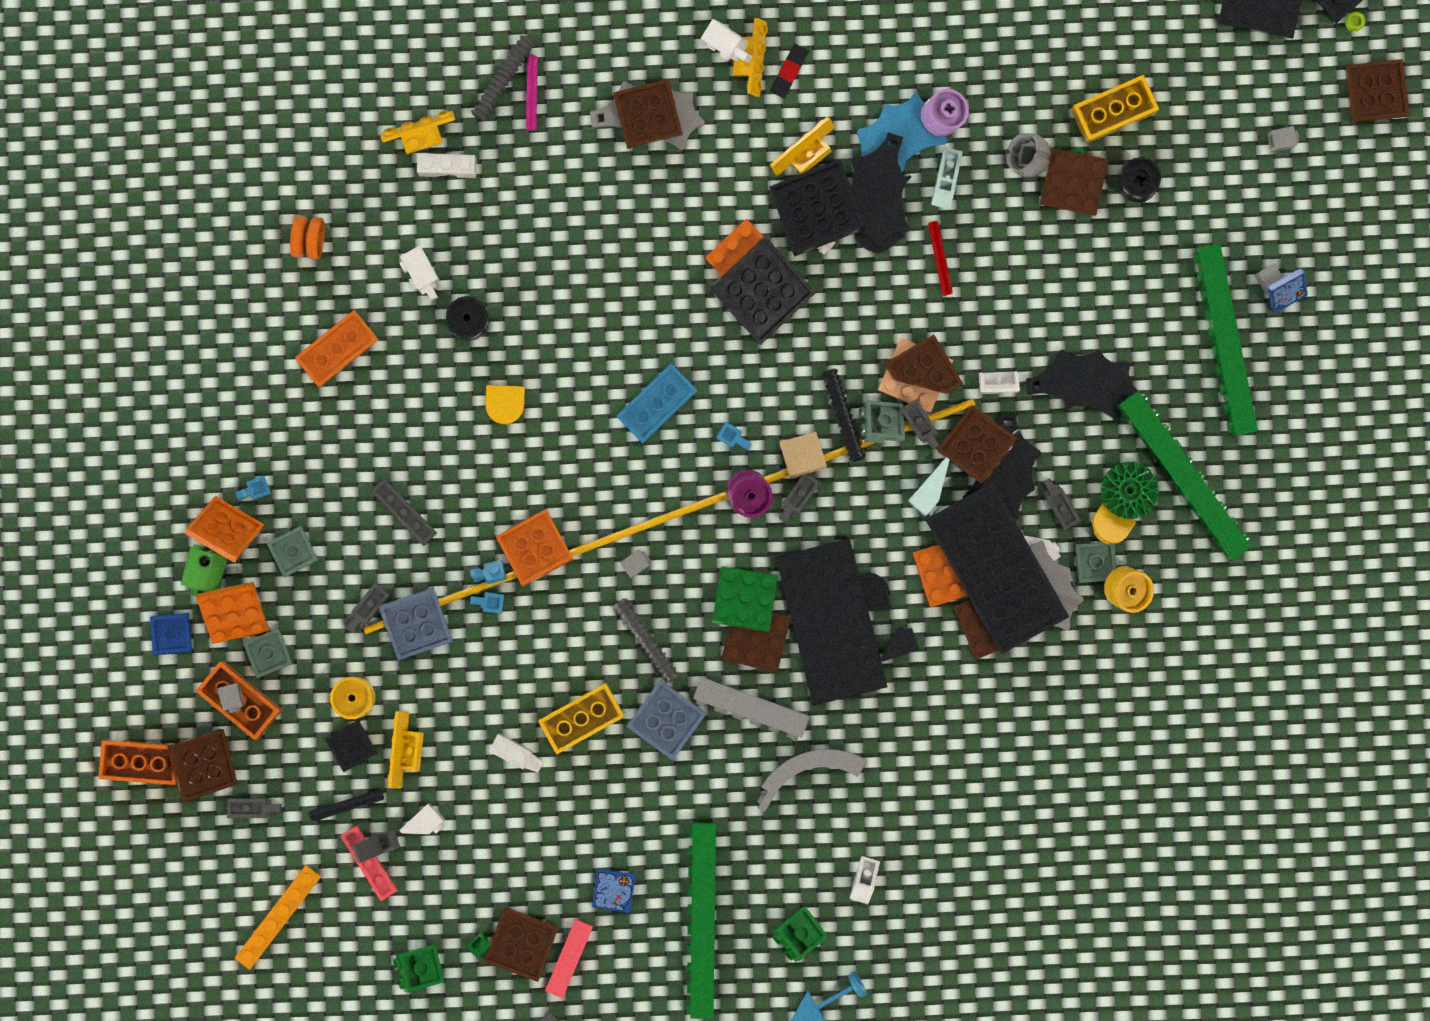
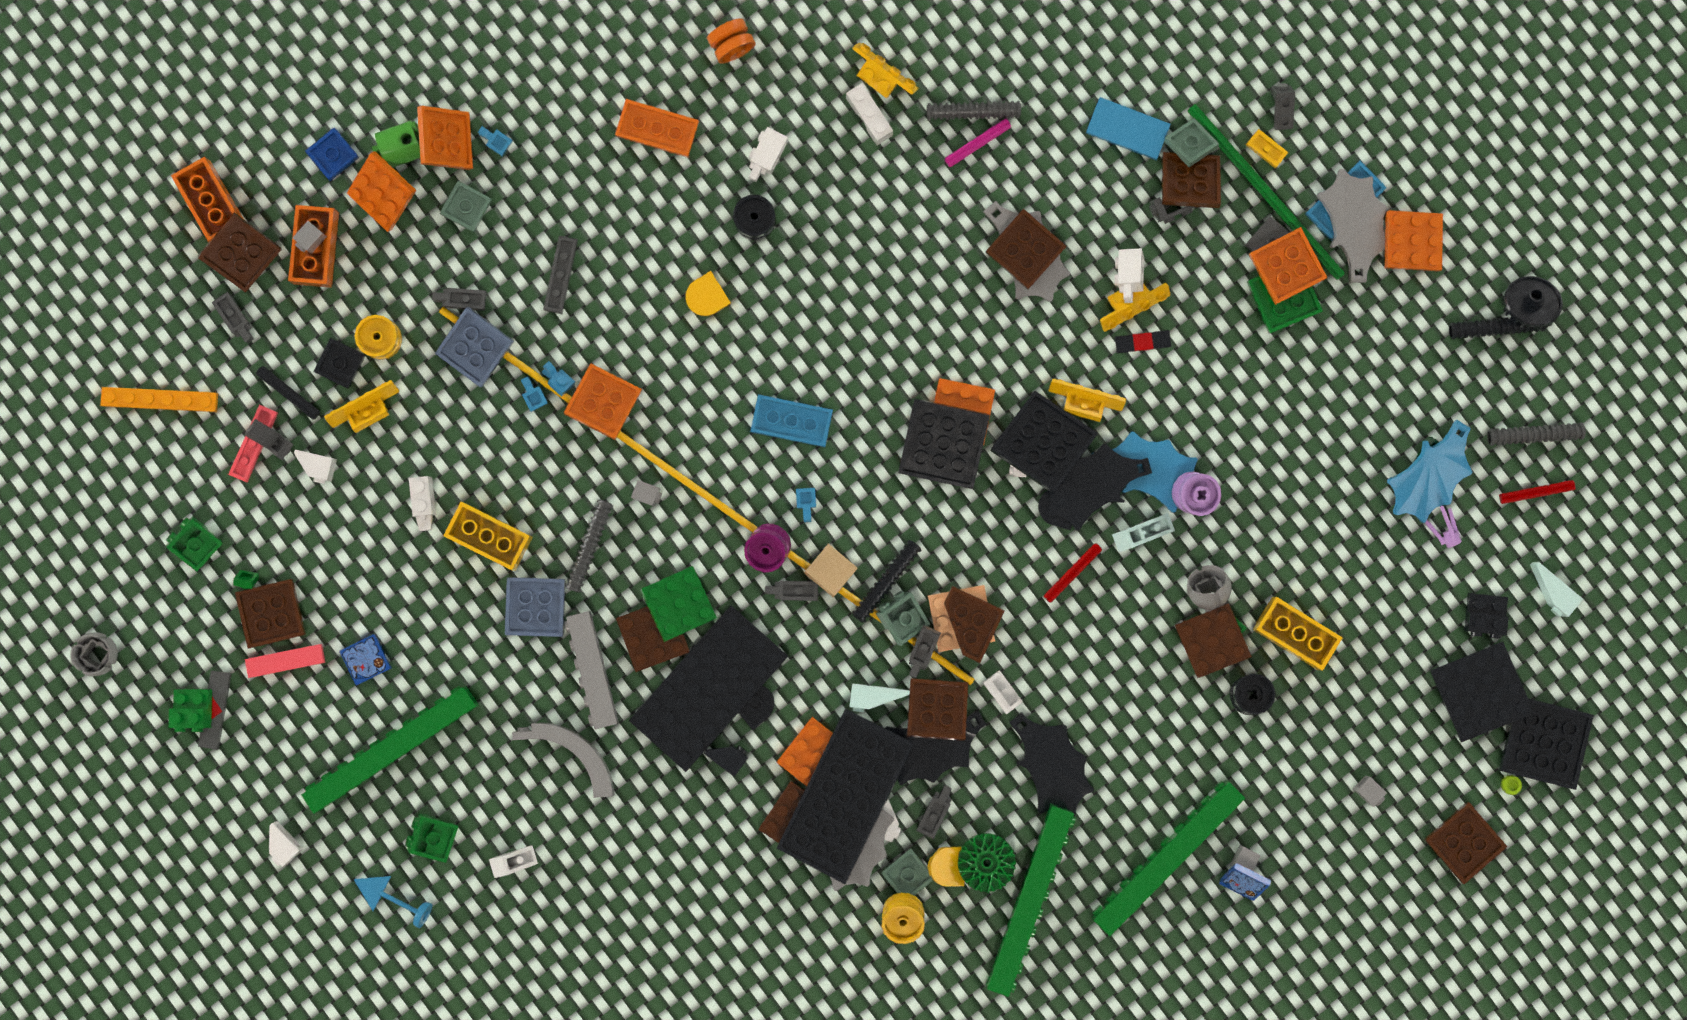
camera: 55 degrees right, 0 degrees up
sand green plate [243,628,294,678] -> none

